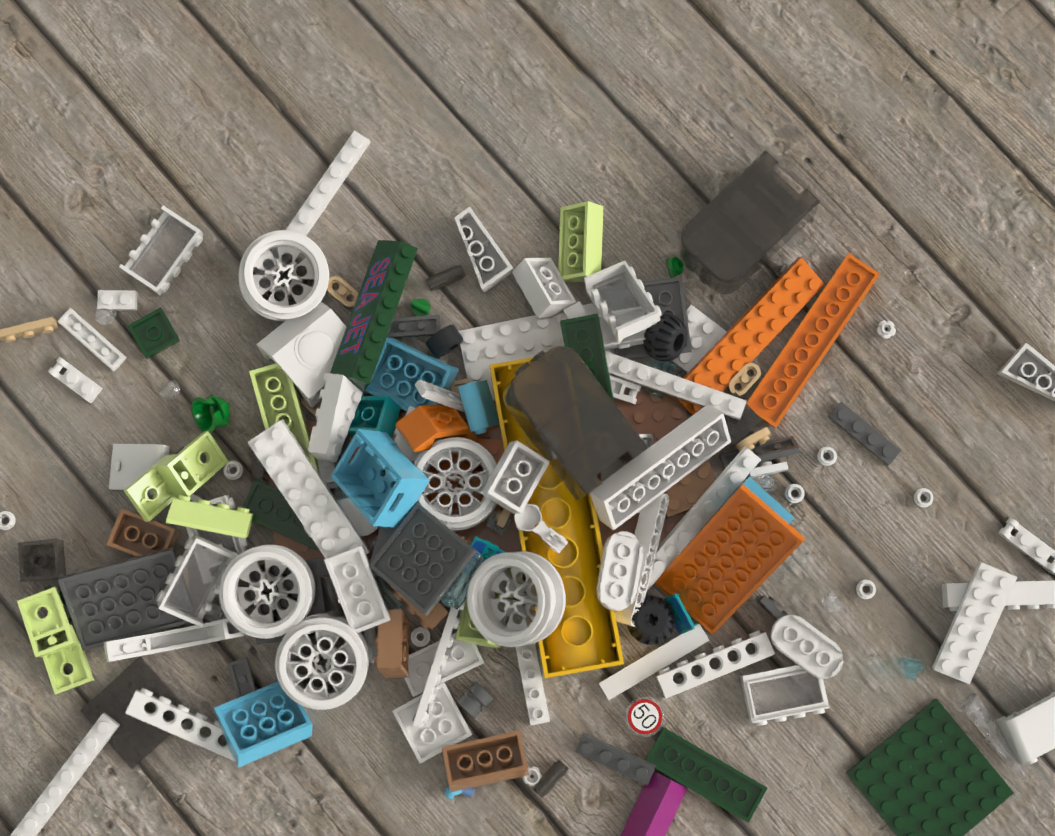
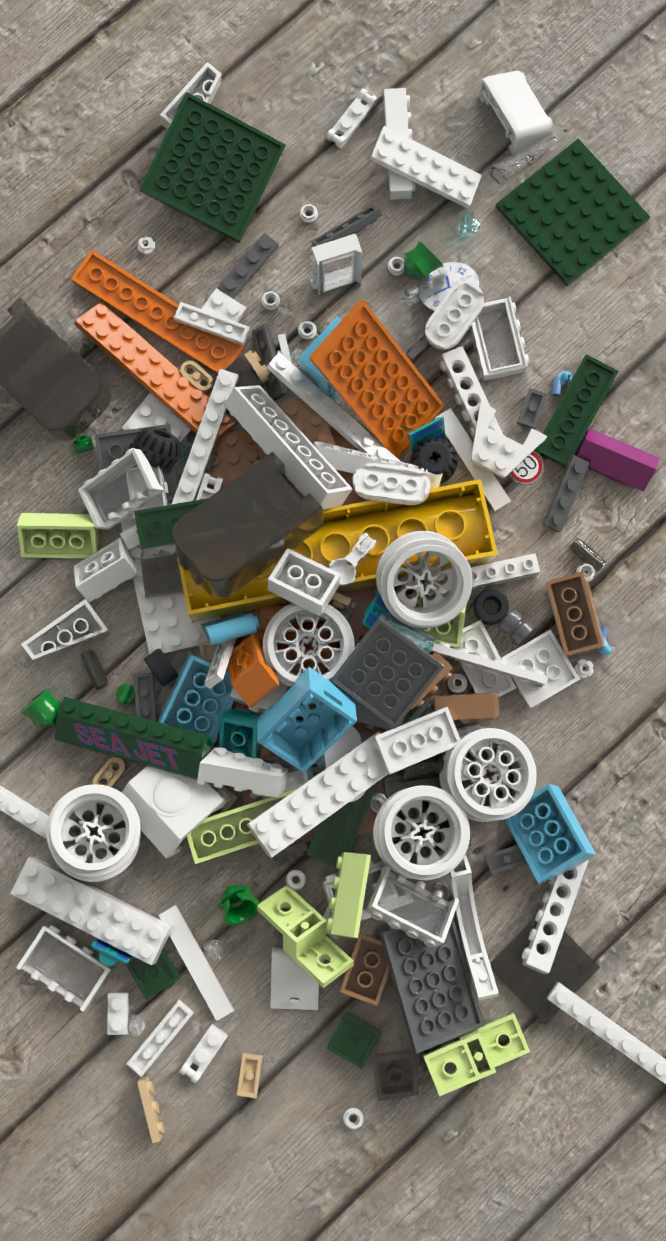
camera: 90 degrees left, 0 degrees up
none -> white brick [10,857,173,965]
none -> green helmet [20,688,62,728]
none -> teal piece [91,938,133,967]
none -> dark green plate [139,92,286,243]
none -> clear smoke plate [141,554,184,598]
none -> white tile [158,905,234,1021]
none -> white tile [174,302,250,346]
none -> white plate [202,288,247,323]
none -> tan plate [237,1053,263,1098]
none -> white window [309,234,363,295]
none -> dark grey plate [311,205,382,247]
none -> dark green plate [327,1012,381,1069]
none -> white plate [370,793,387,812]
none -> green helmet [404,241,444,279]
none -> flat silver sticker [419,262,479,311]
none -> white wing [471,402,547,478]
none -> black tyre [473,589,509,625]
none -> dark grey plate [517,388,547,430]
none -> arm [551,371,572,397]
none -> white plate [575,659,594,678]

